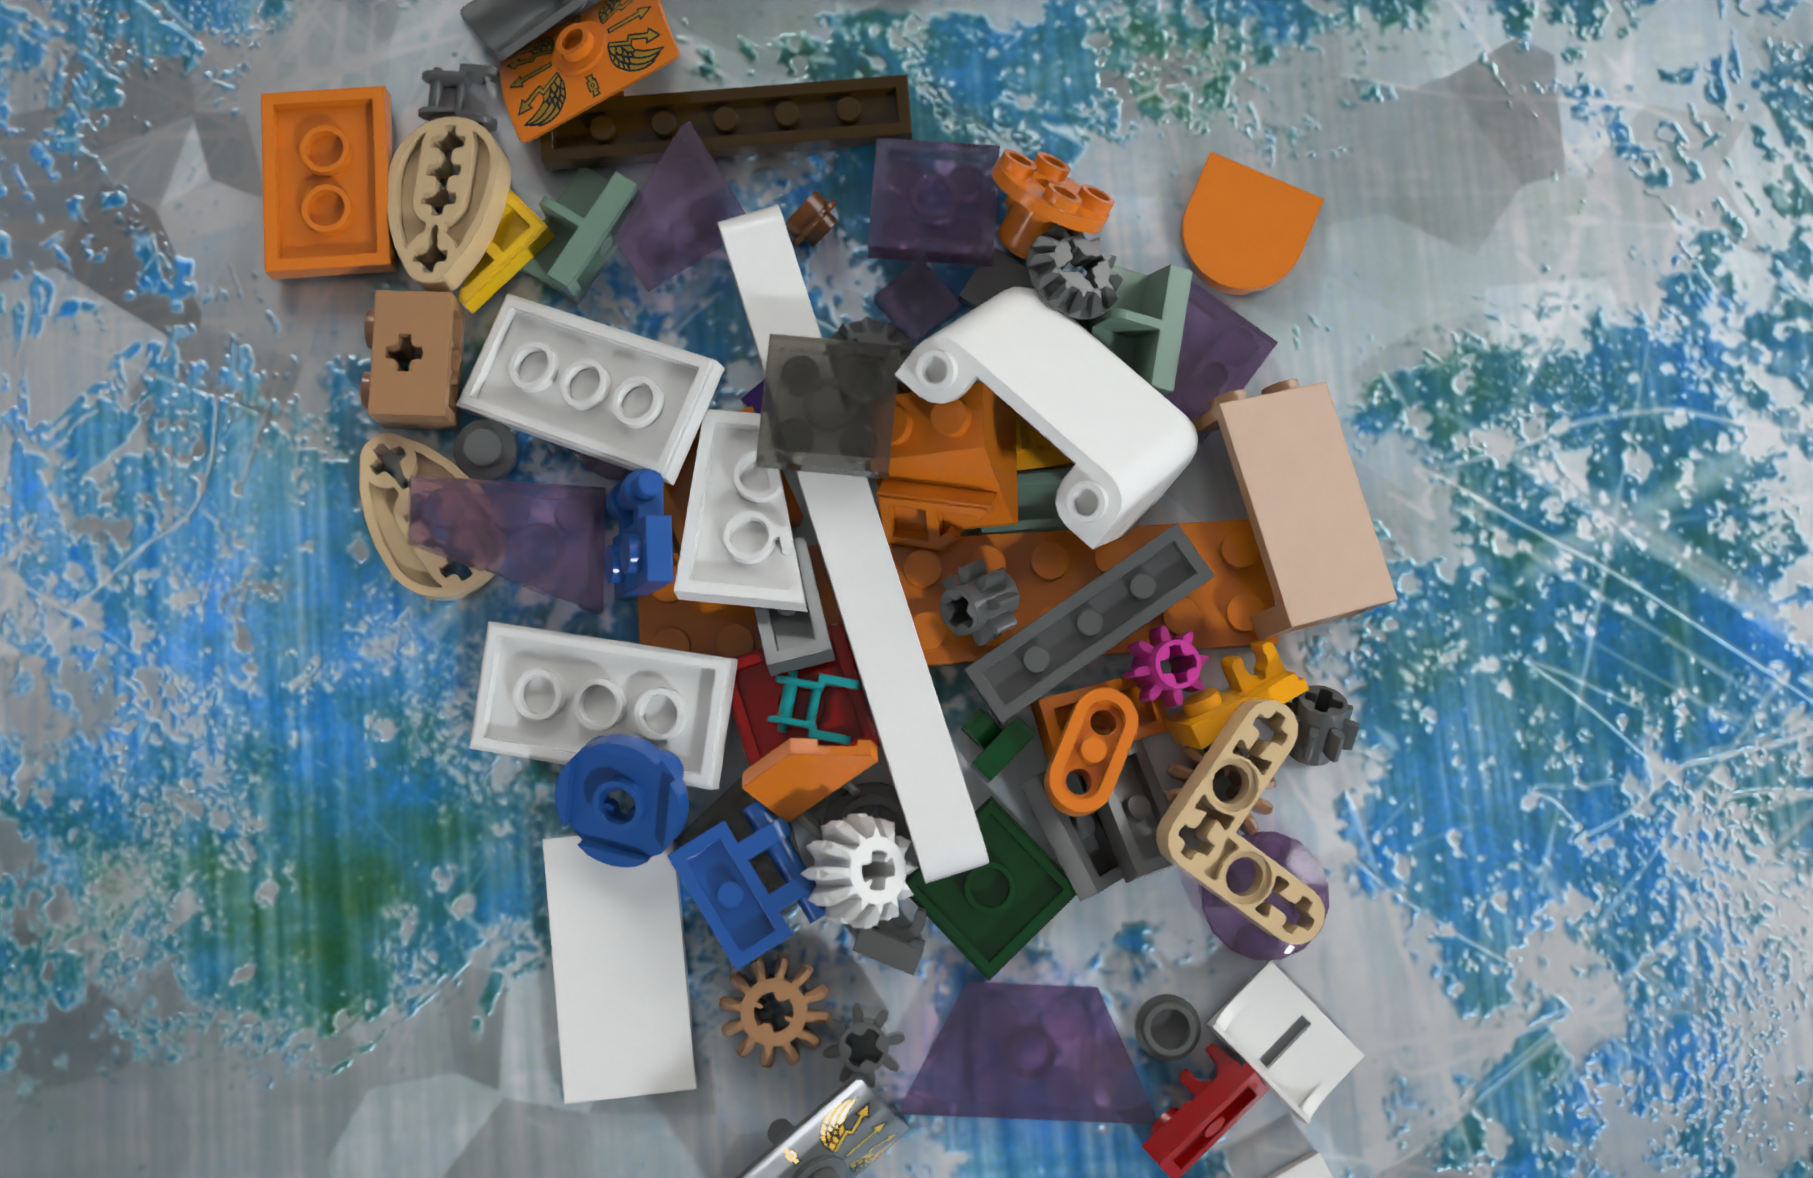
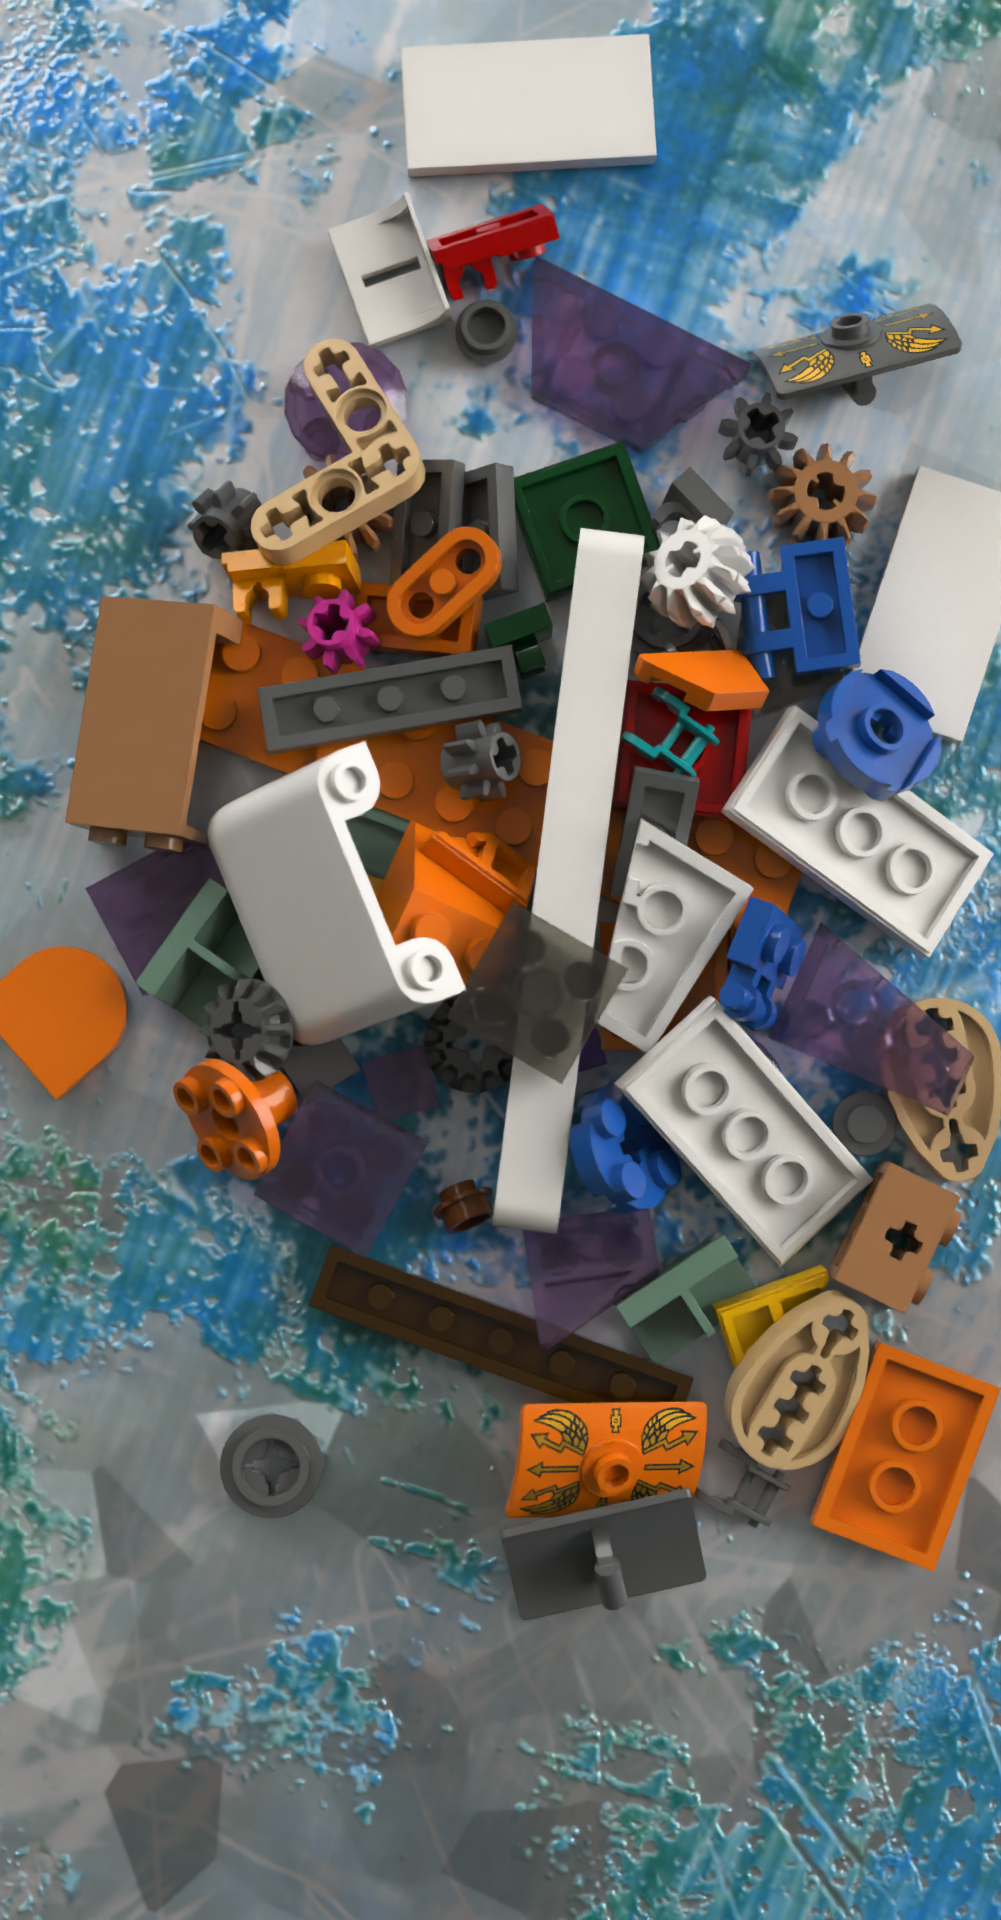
camera: 155 degrees left, 5 degrees up
none -> blue plate [570,1083,681,1215]

